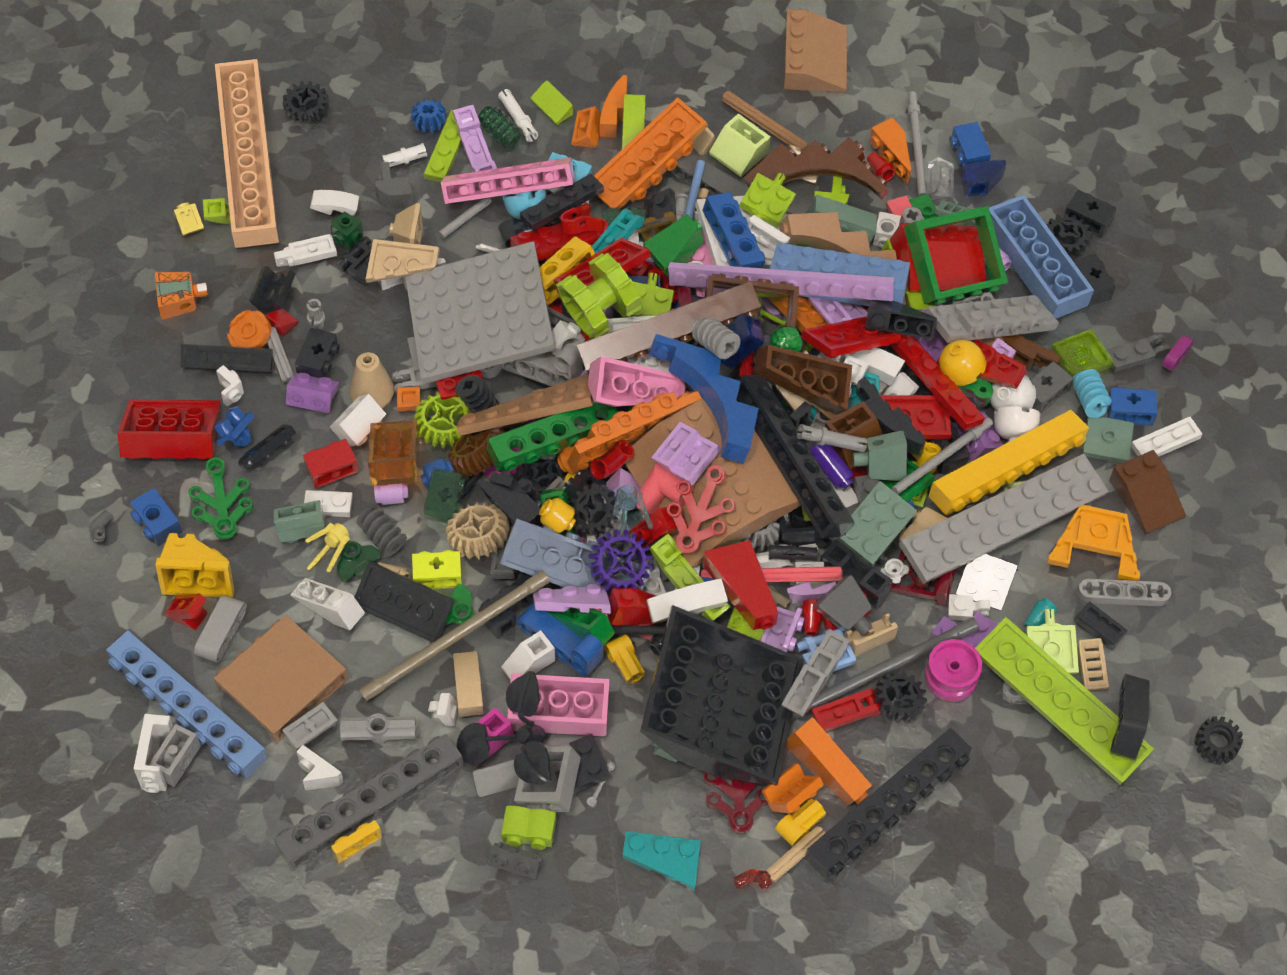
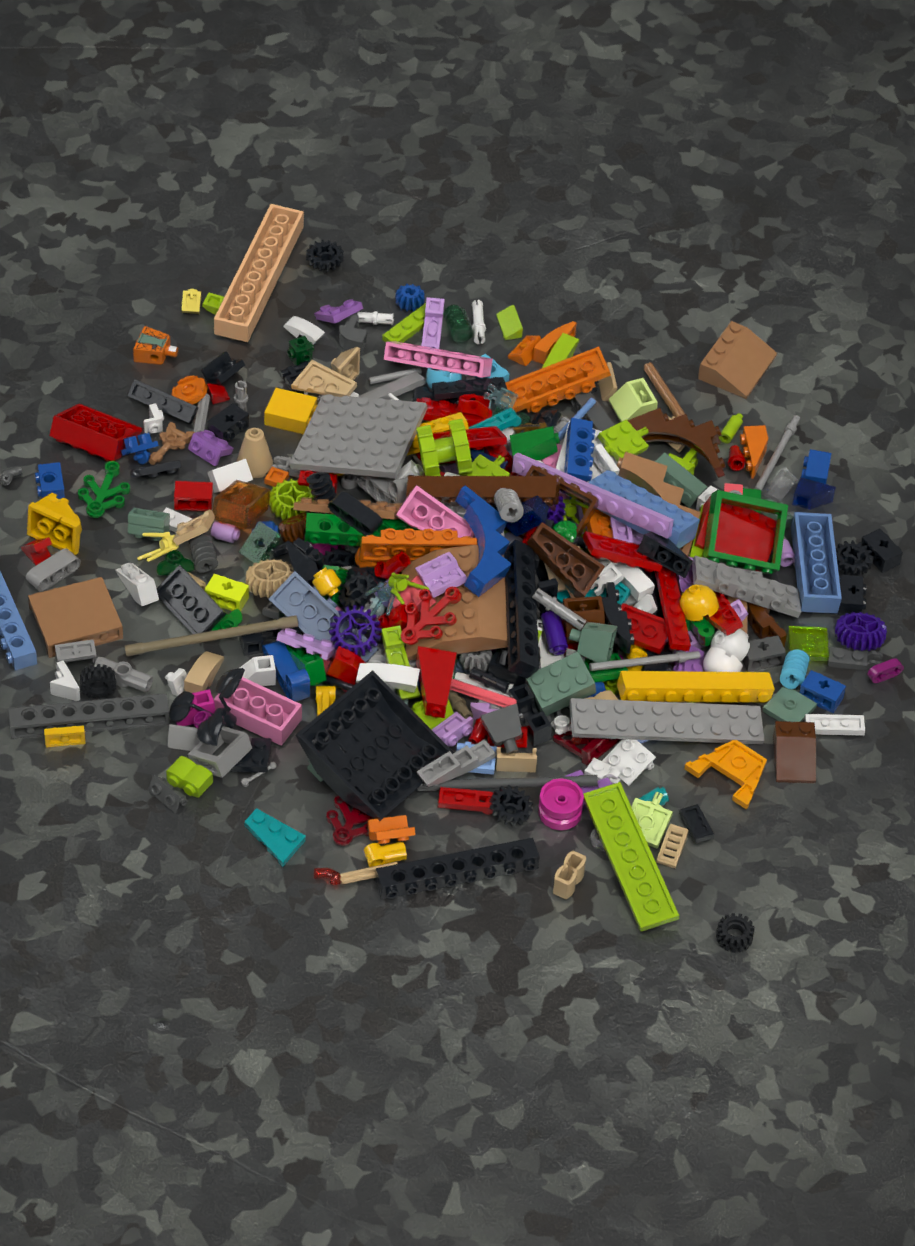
camera: 25 degrees right, 10 degrees down
white hinge [274,234,337,267] -> none
orange slope [786,717,872,806] -> none
light grey beam [1077,579,1171,606] -> none
black beam [1110,674,1150,760] -> none
none -> black tyre [80,664,116,699]
none -> medium nougat piece [149,422,195,465]
none -> tan plate [173,509,215,546]
none -> magenta plate [193,711,212,729]
none -> yellow brick [264,388,317,434]
none -> medium lavender plate [314,299,363,323]
none -> black beam [328,491,383,536]
none -> light grey tile [359,372,426,400]
none -> lime plant [388,573,429,605]
none -> clear light blue plate [483,384,518,410]
none -> tan brick [553,851,586,899]
none -> lime cylinder [719,413,743,444]
none -> dark purple gear [835,612,887,651]

